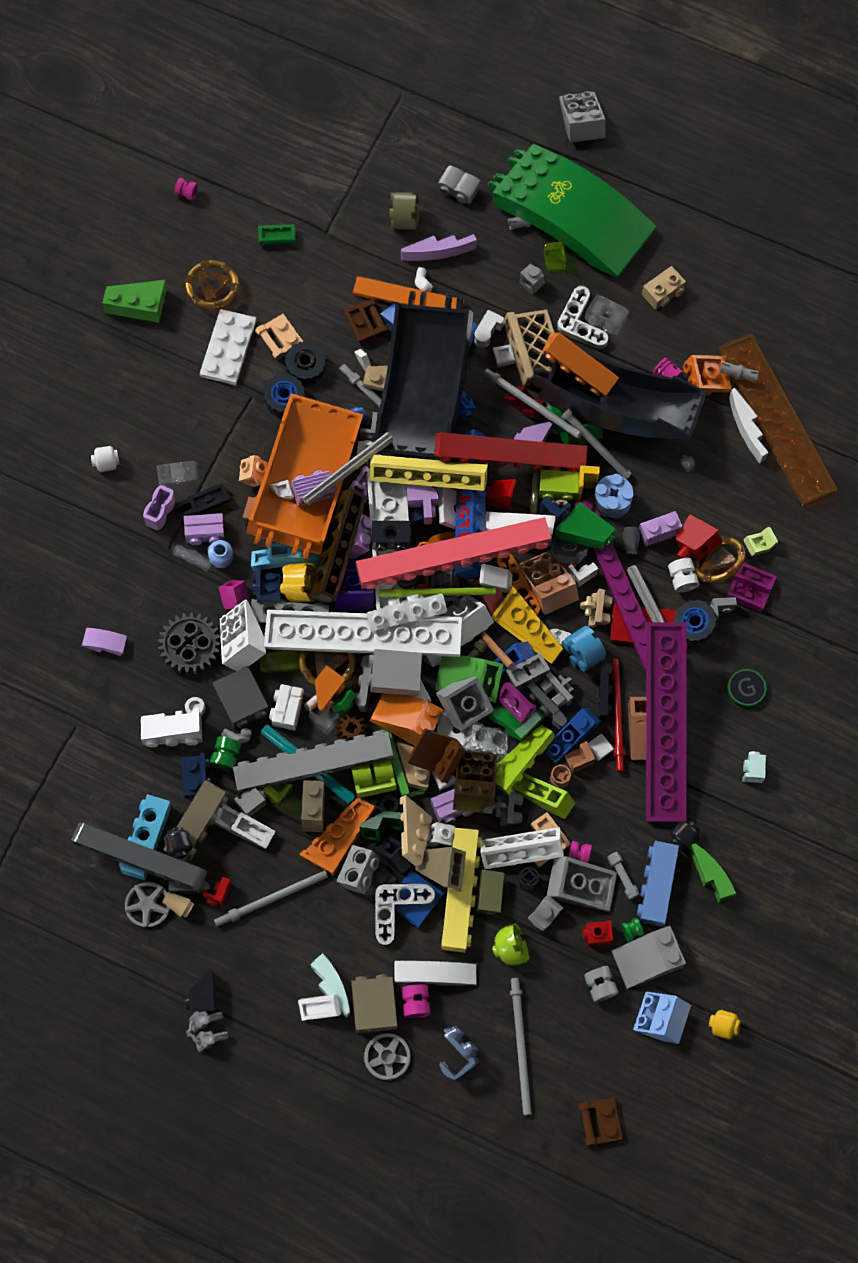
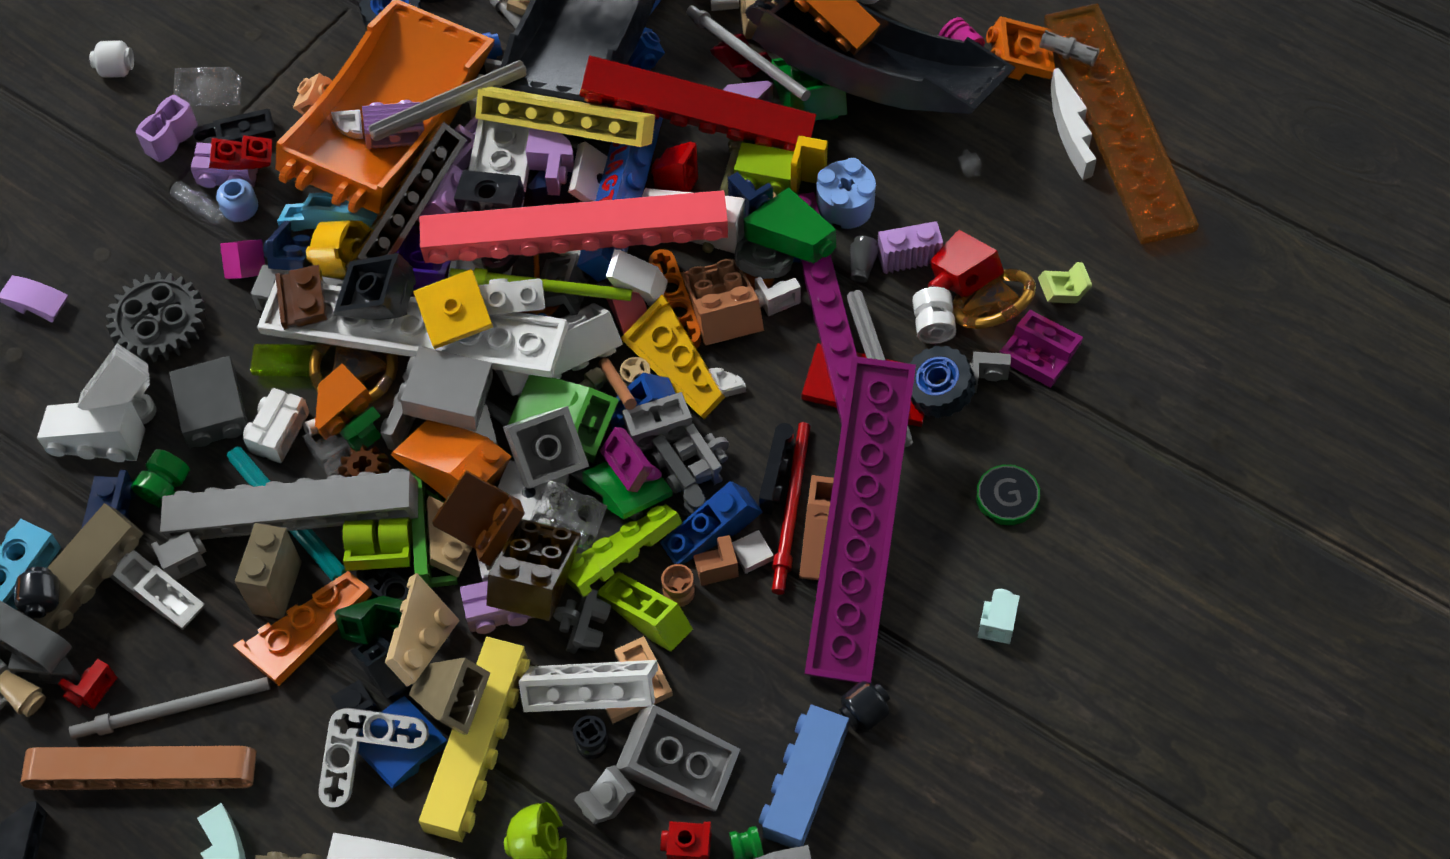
camera: 15 degrees right, 10 degrees down
white slope [220,599,266,671] -> none
light grey arm [221,728,252,743] -> none
clear neon green panel [263,783,294,807] -> none
light grey brick [337,845,380,894] -> none
white bracket [426,822,455,847] -> none
olive hinge [474,870,504,915] -> none
light grey bar [561,409,632,479] -> none
dark azure brick [562,626,606,672] -> none
dark pink wheel [568,840,592,863] -> none
tan hips [580,589,612,628] -> none
light grey bar [607,852,640,900] -> none
bright green slope [690,843,736,903] -> none
none -> nougat beam [20,746,257,790]
none -> white slope [77,343,150,410]
none -> red slope [209,135,272,170]
none -> reddish brown plate [275,264,328,330]
none -> black slope [333,253,416,320]
none -> yellow plate [413,269,493,349]
none -> tan wheel [620,357,651,387]

